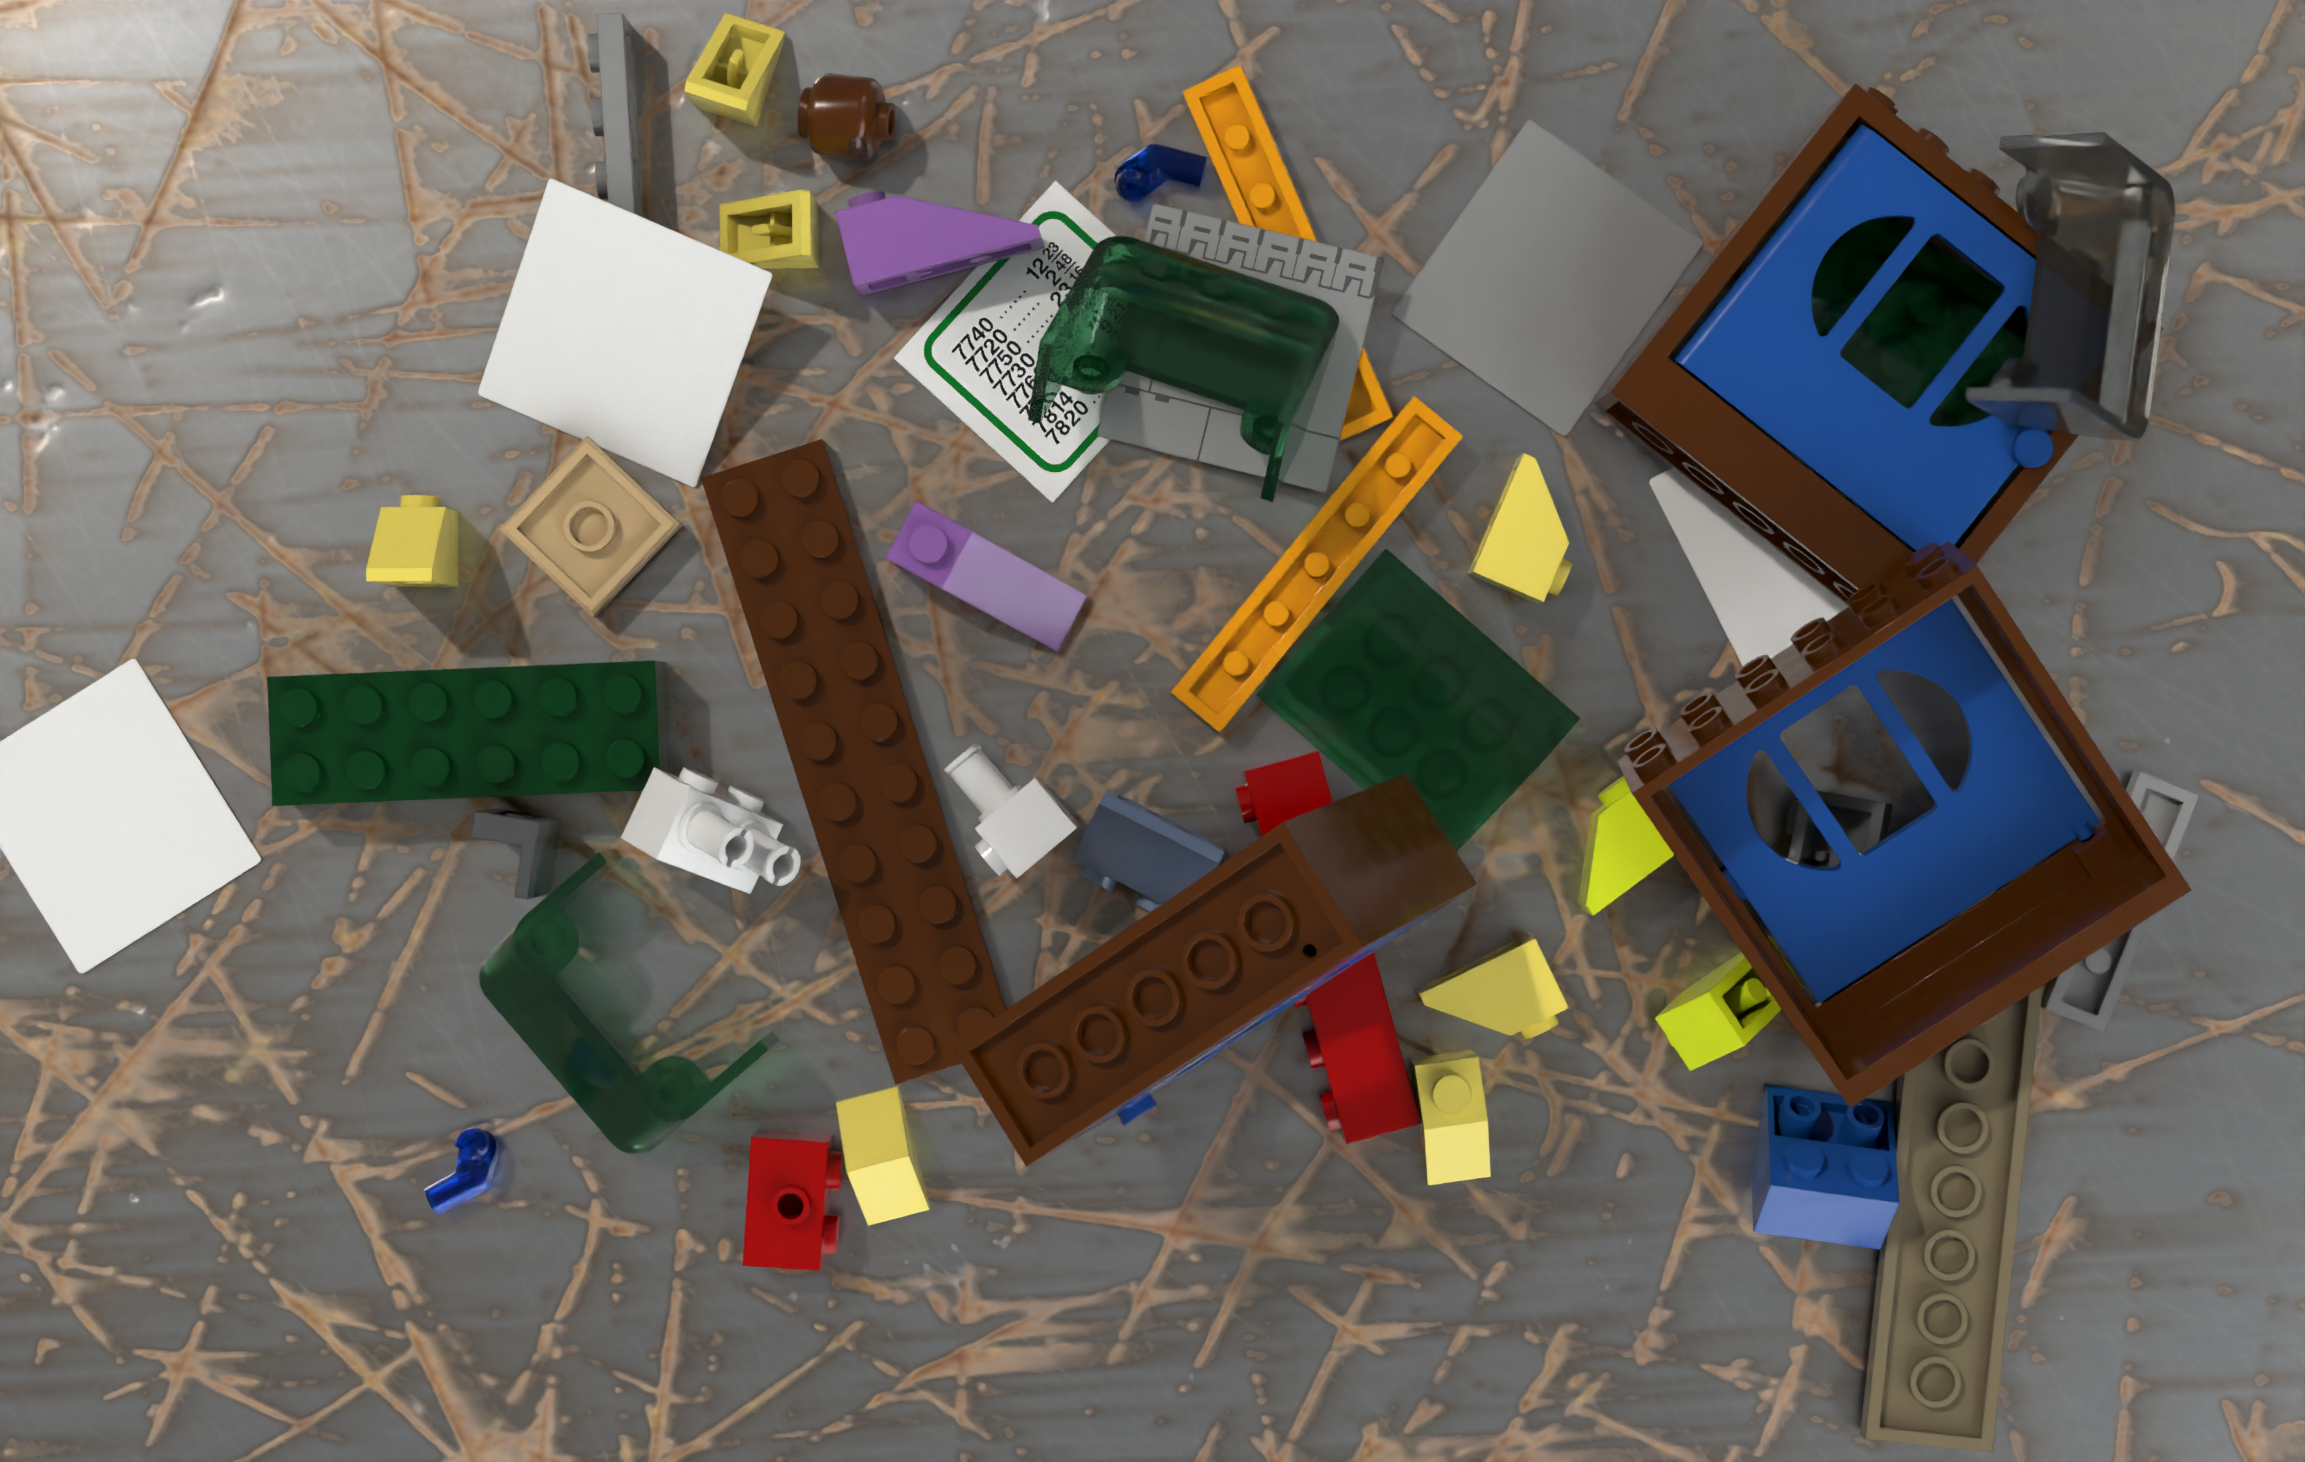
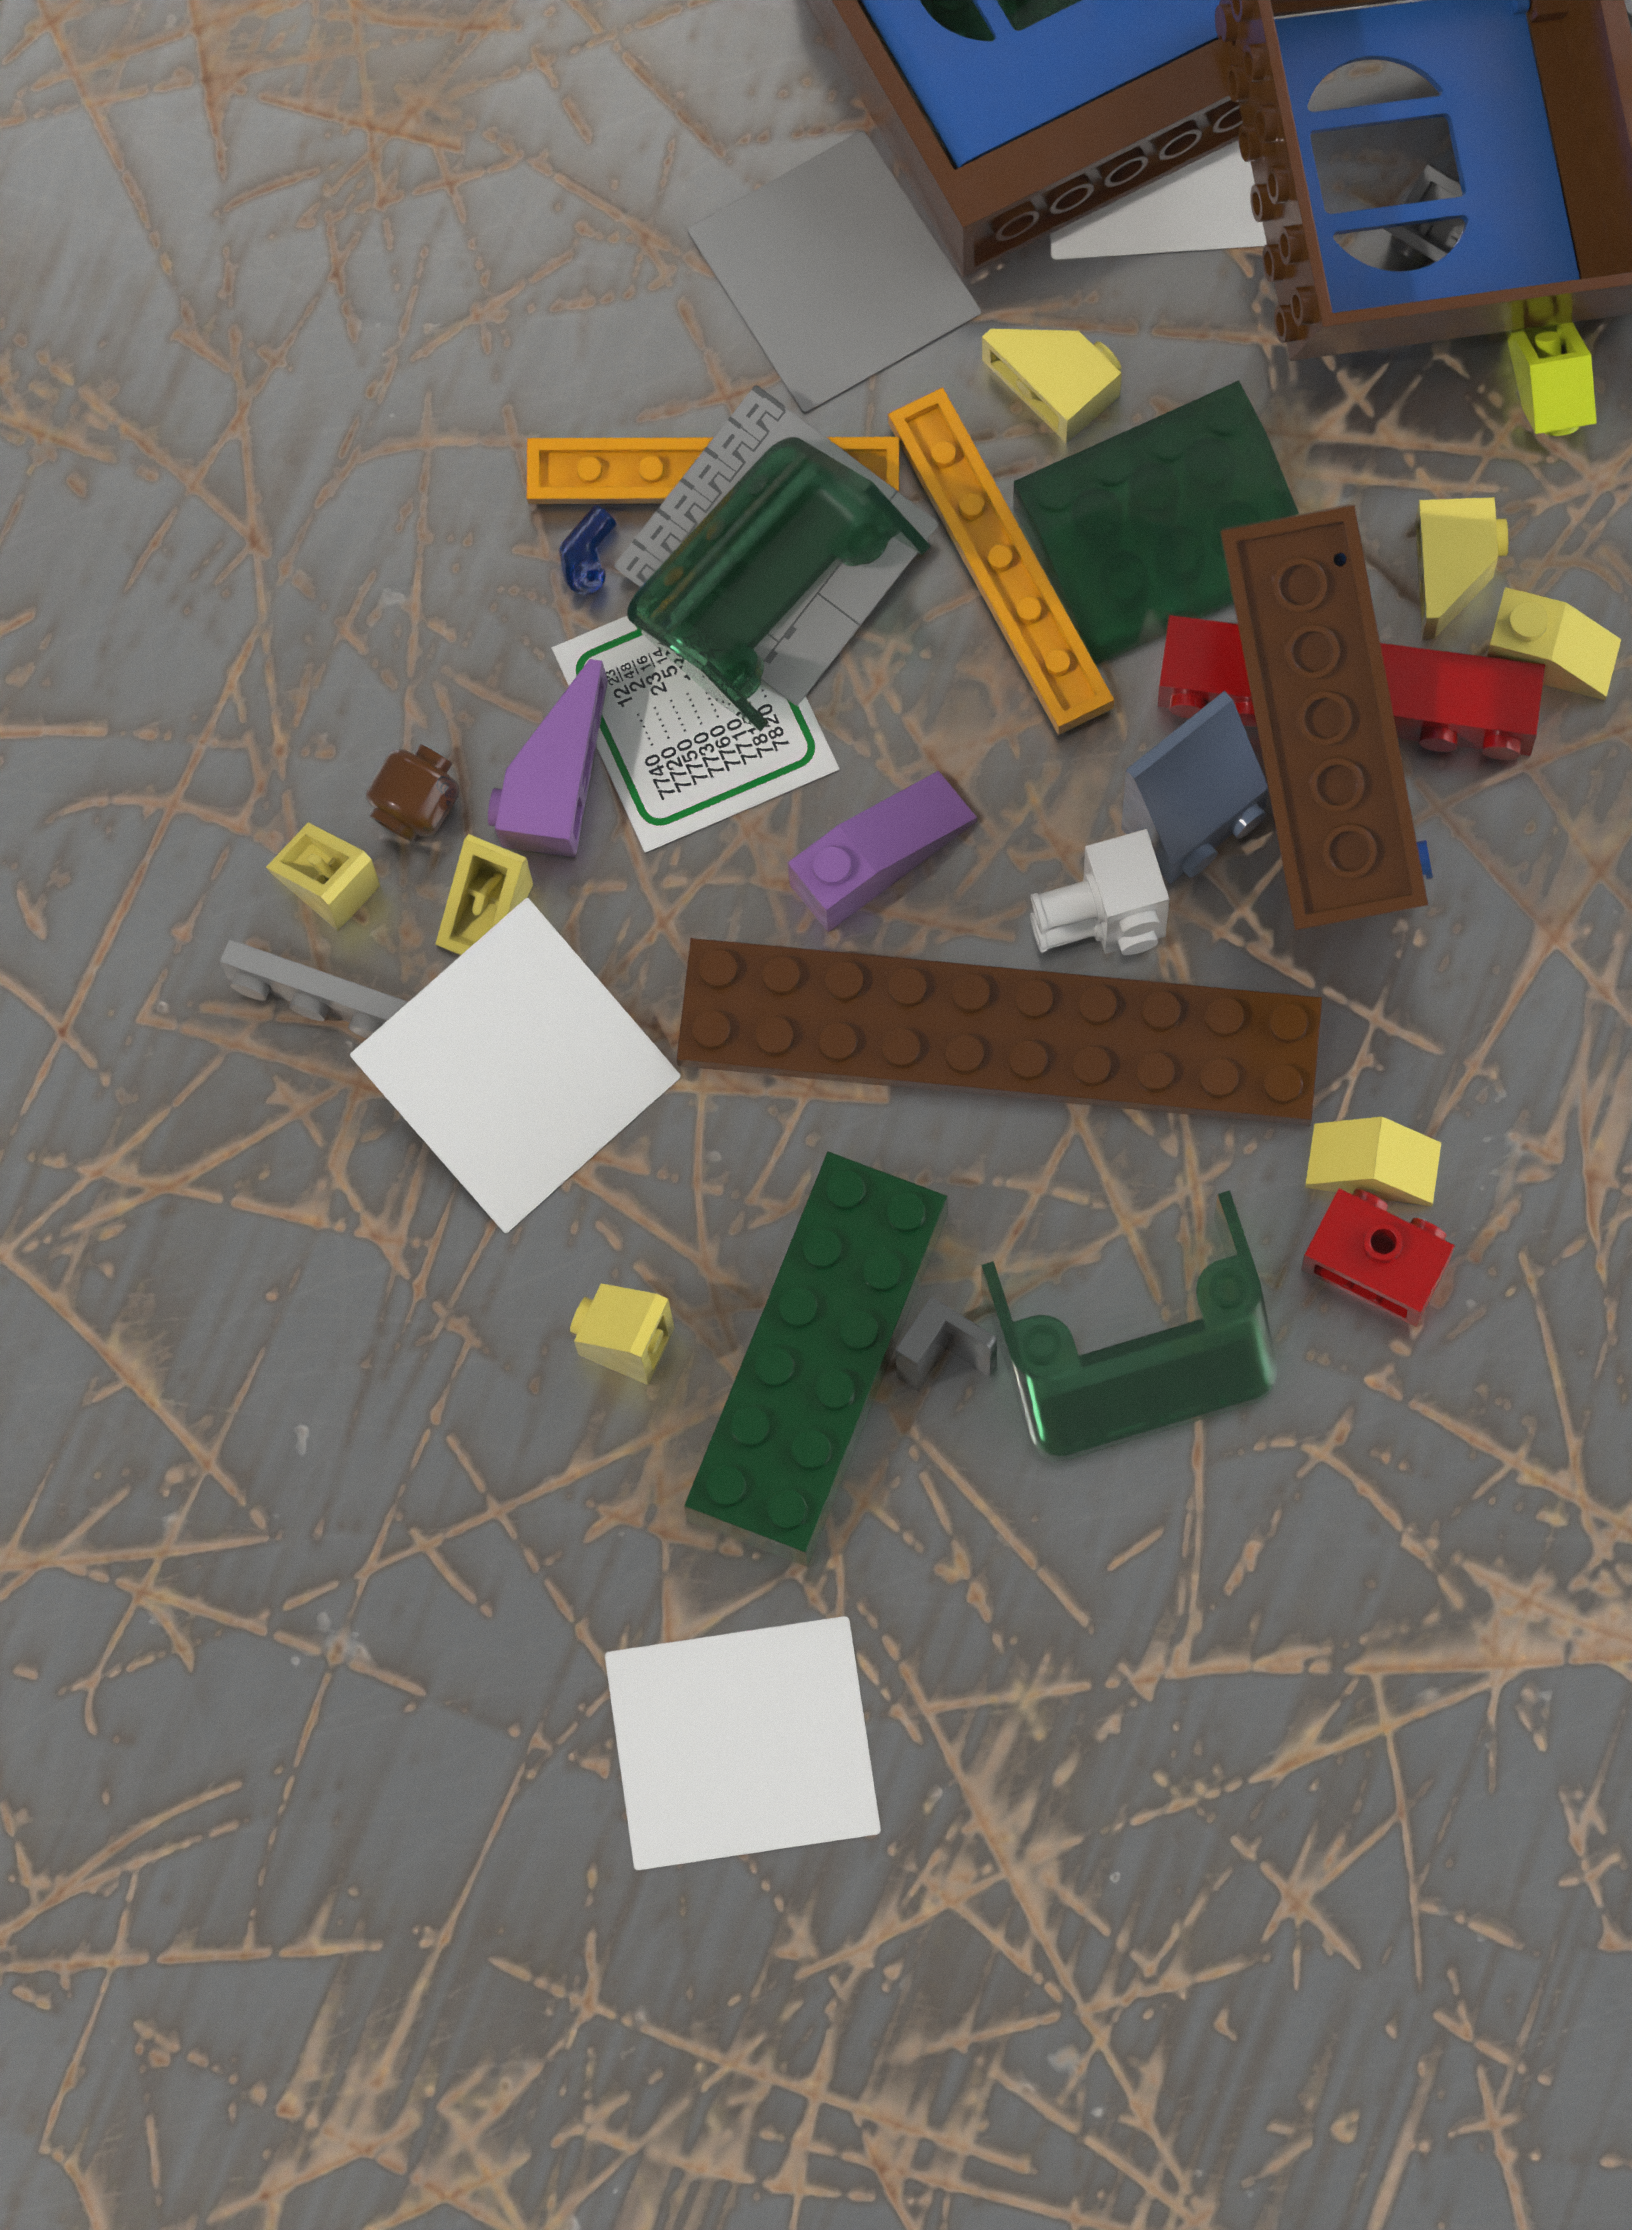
camera: 55 degrees left, 15 degrees down
clear blue arm [425,1127,499,1216] -> none
tan plate [499,436,682,617] -> none
white brick [621,767,801,894] -> none
neon yellow slope [1578,776,1674,916] -> none

